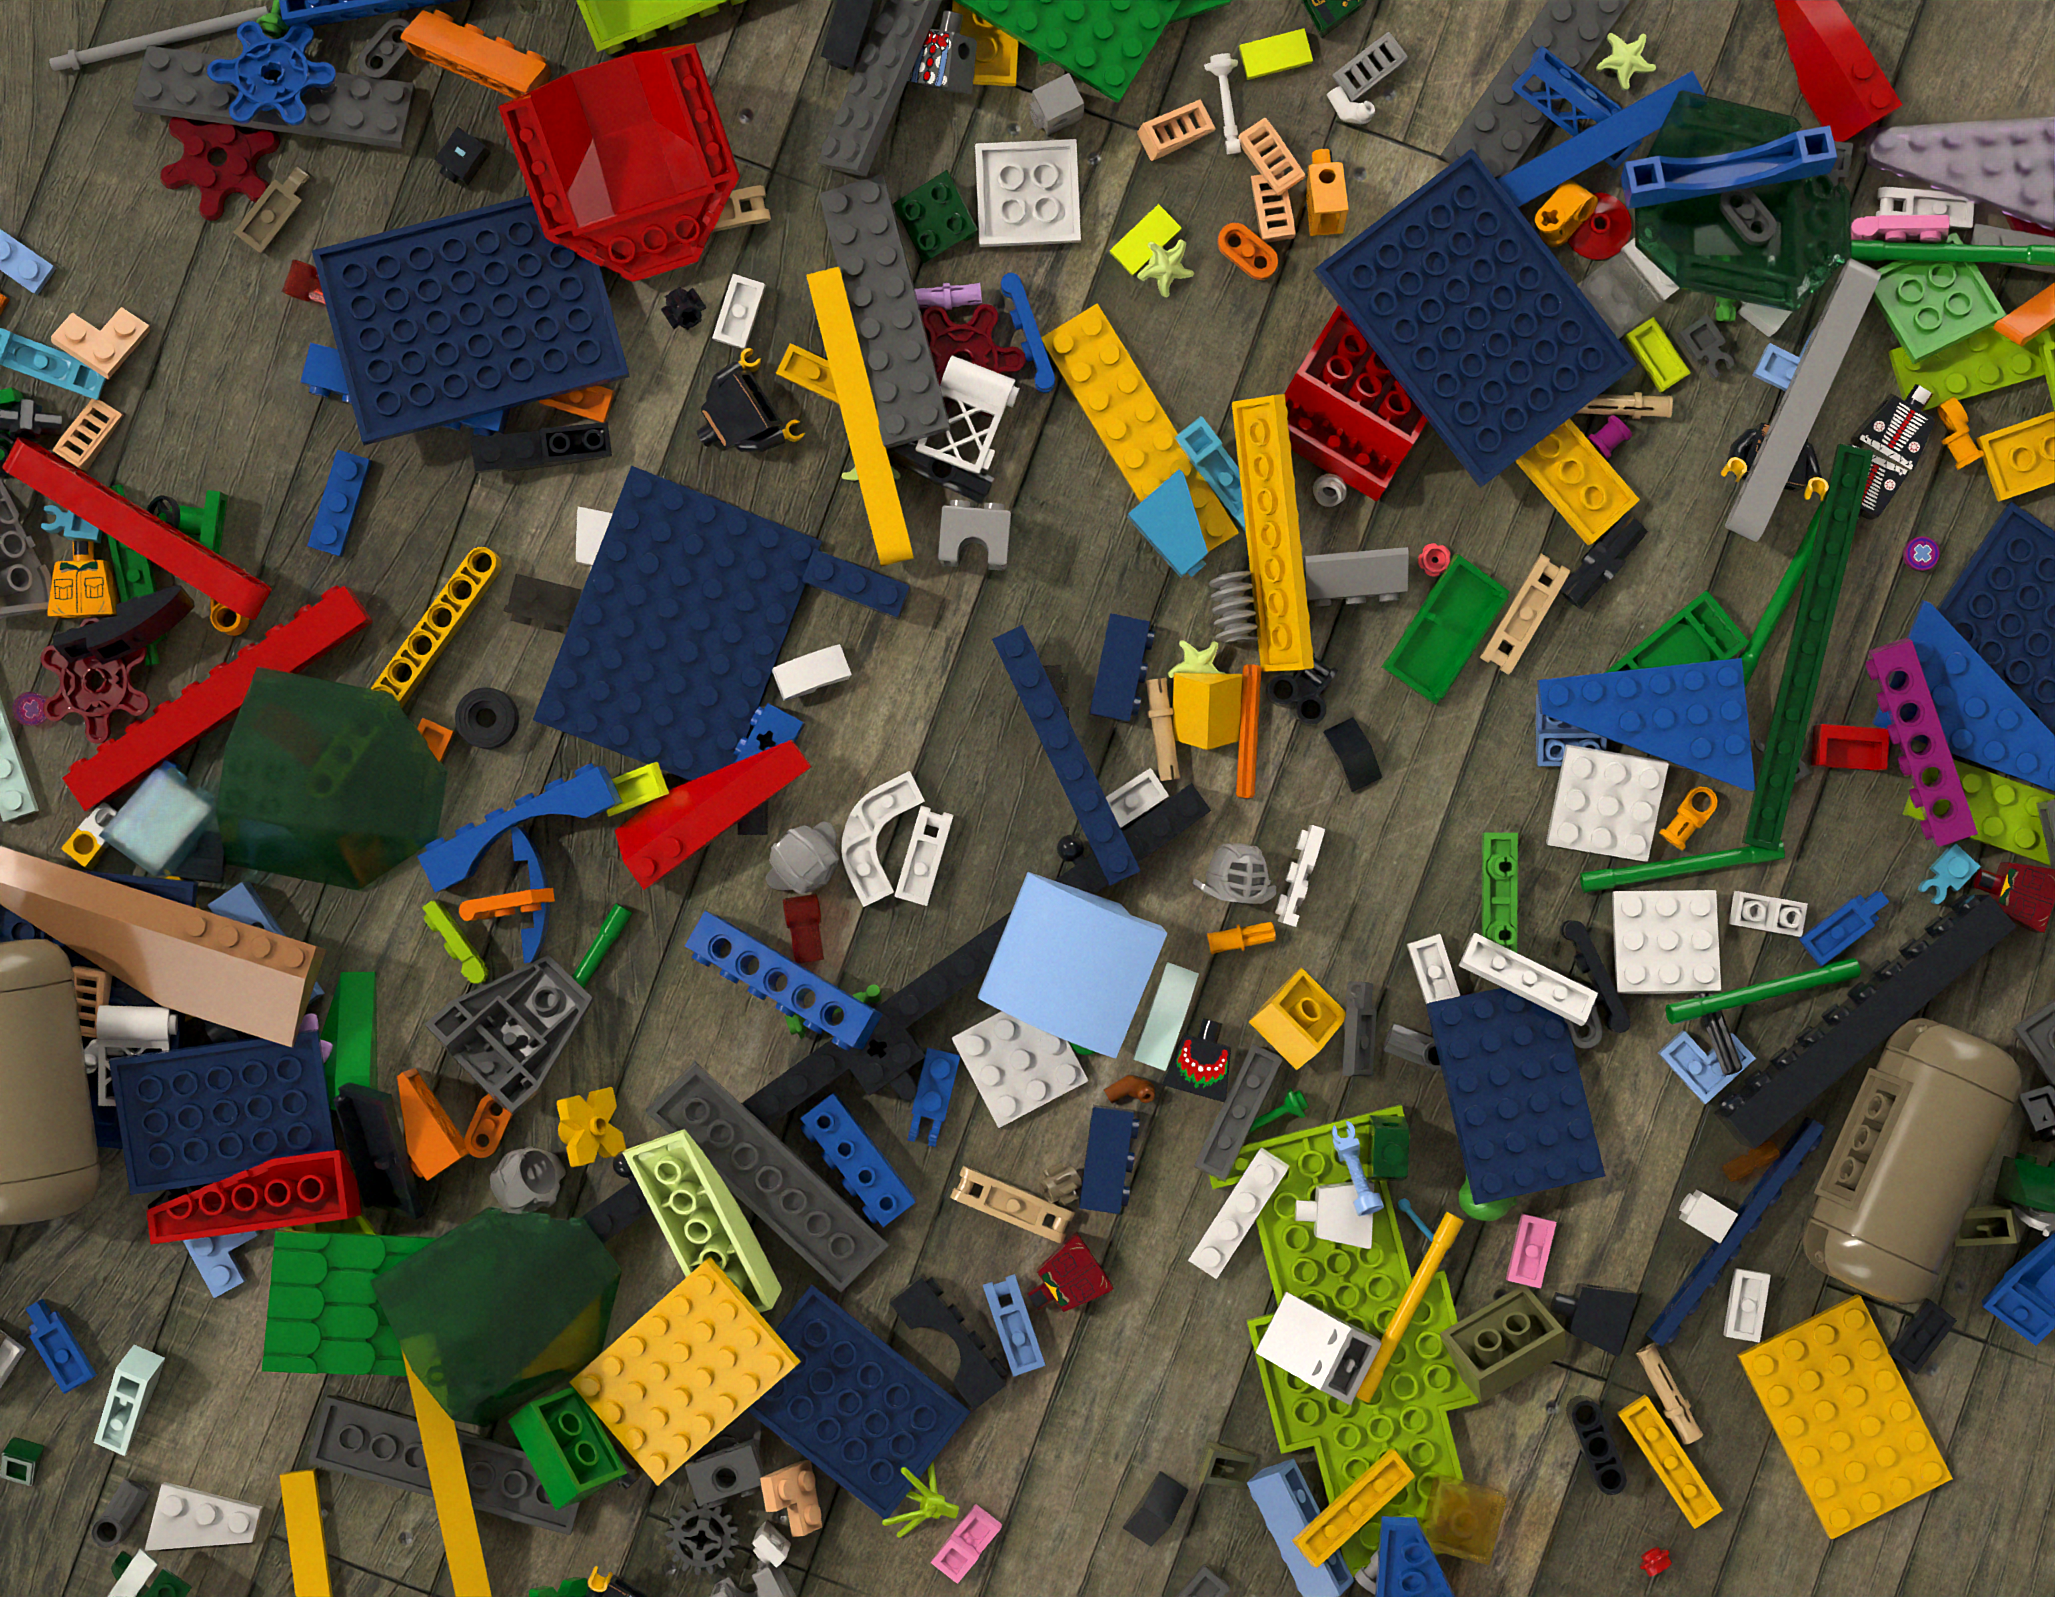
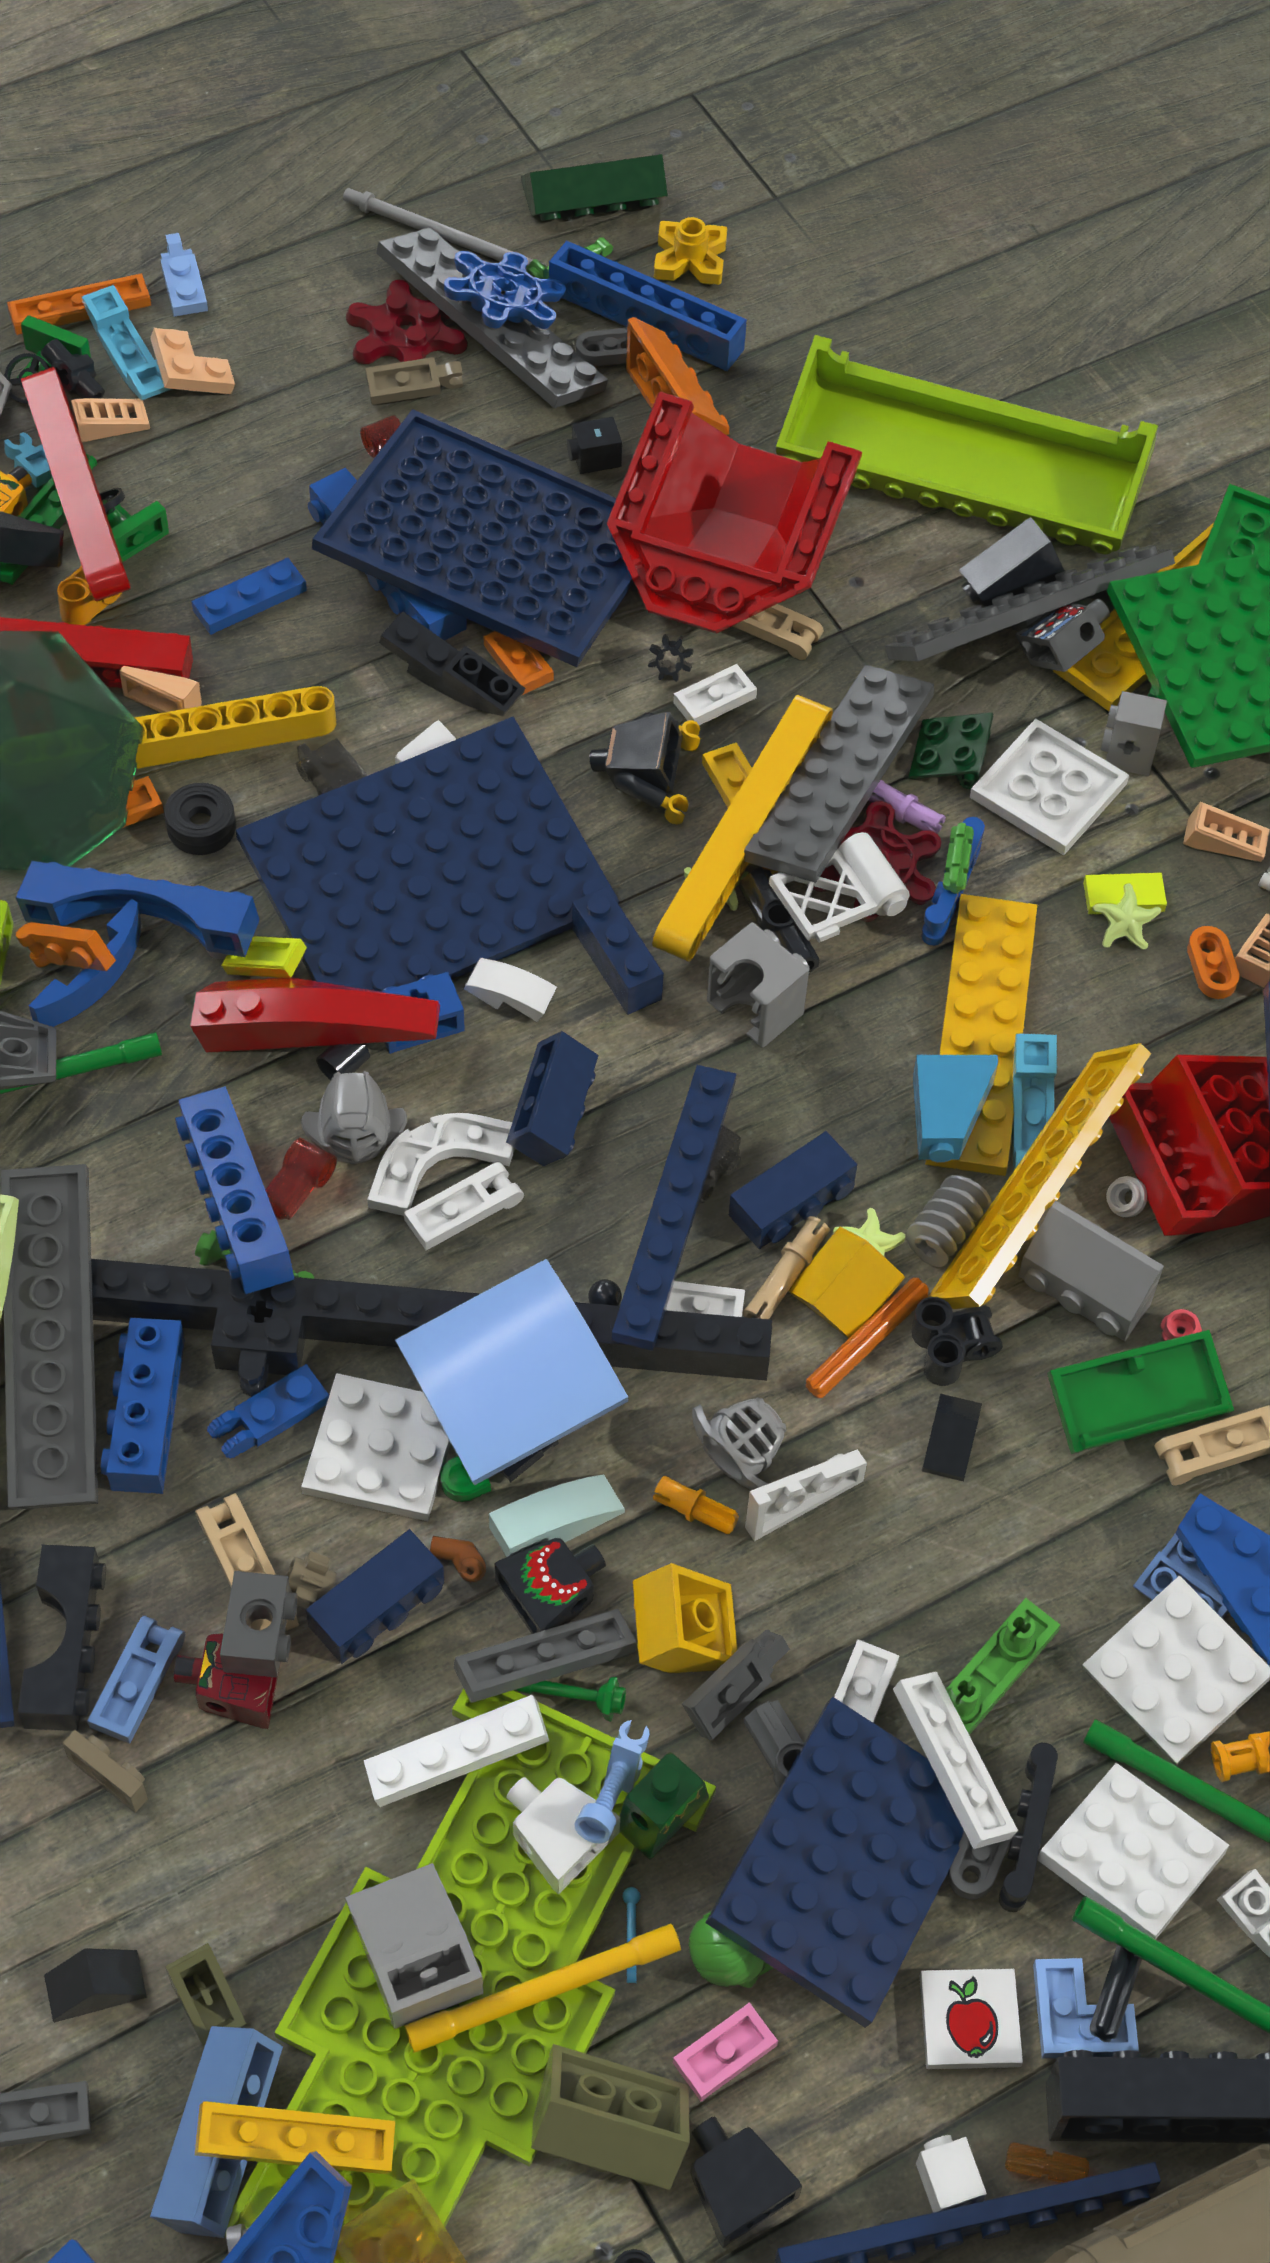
camera: 40 degrees right, 30 degrees down
none -> dark tan plate [62,1730,148,1813]
none -> light nougat slope [120,666,202,713]
none -> dark grey brick [220,1571,297,1678]
none -> dark blue brick [506,1031,599,1166]
none -> white tile [920,1969,1023,2069]
none -> bright green axle [943,823,974,894]

